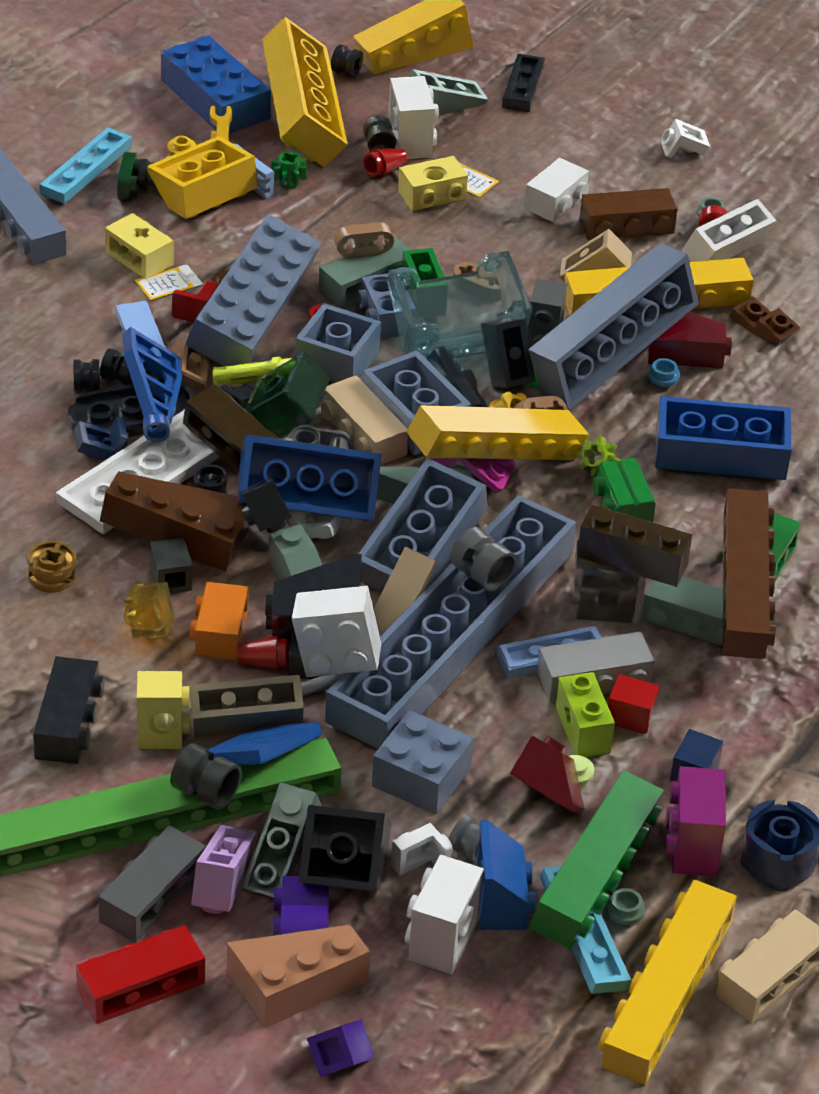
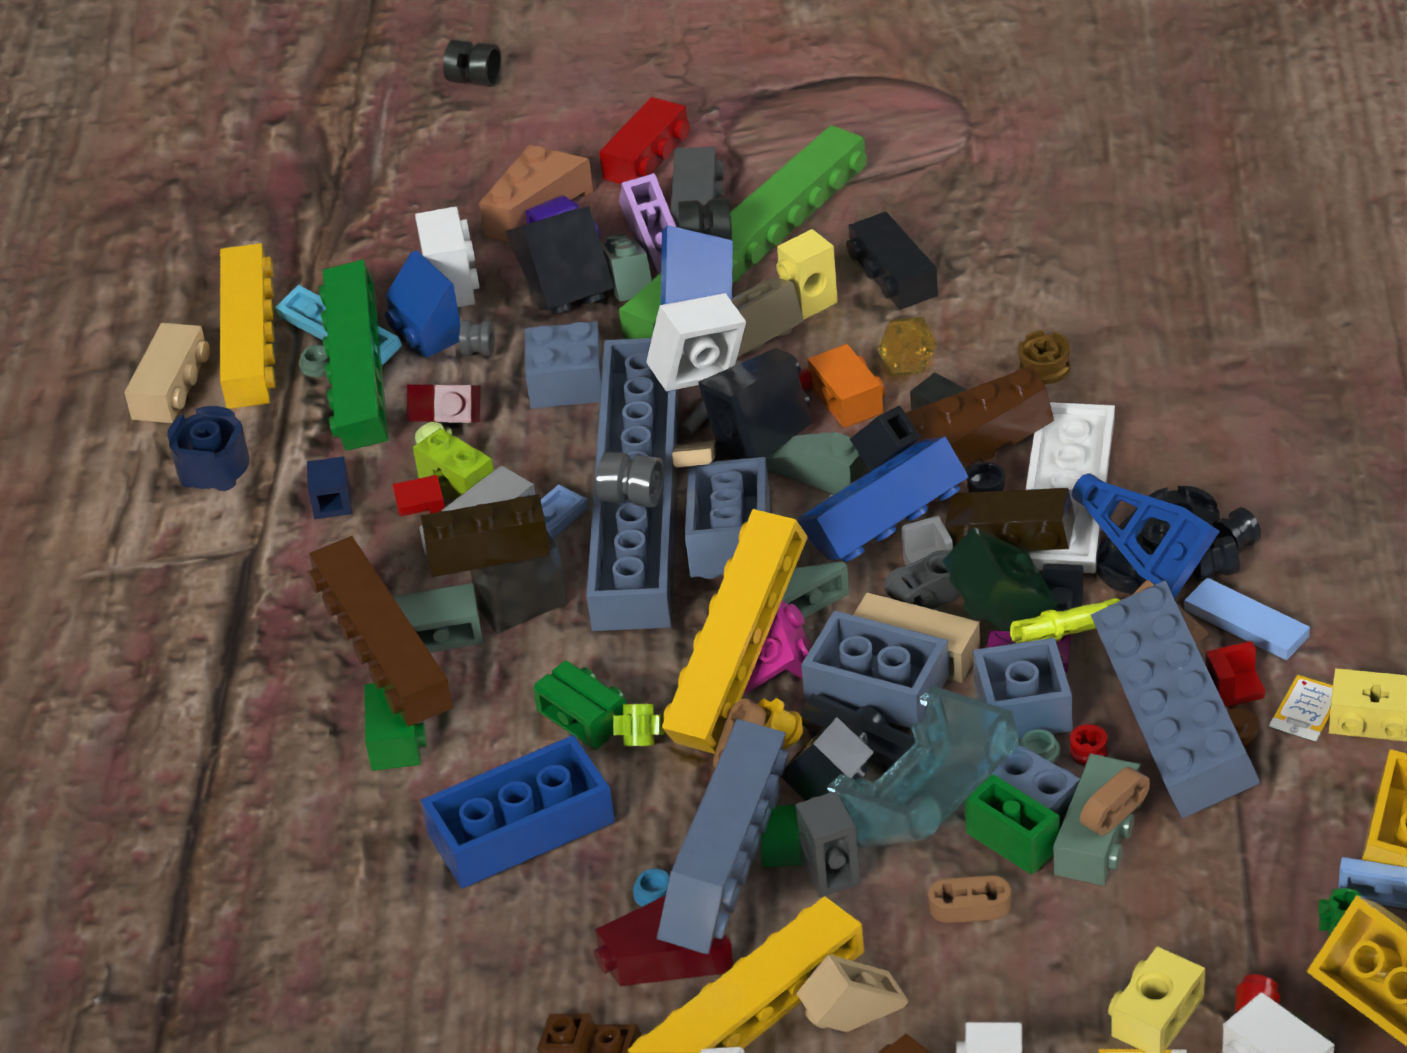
camera: 155 degrees right, 0 degrees up
dark blue bracket [74,417,129,460] -> none
dark purple panel [307,1019,374,1077] -> none
white bracket [391,823,453,876] -> none
magenta brick [665,766,726,877] -> none

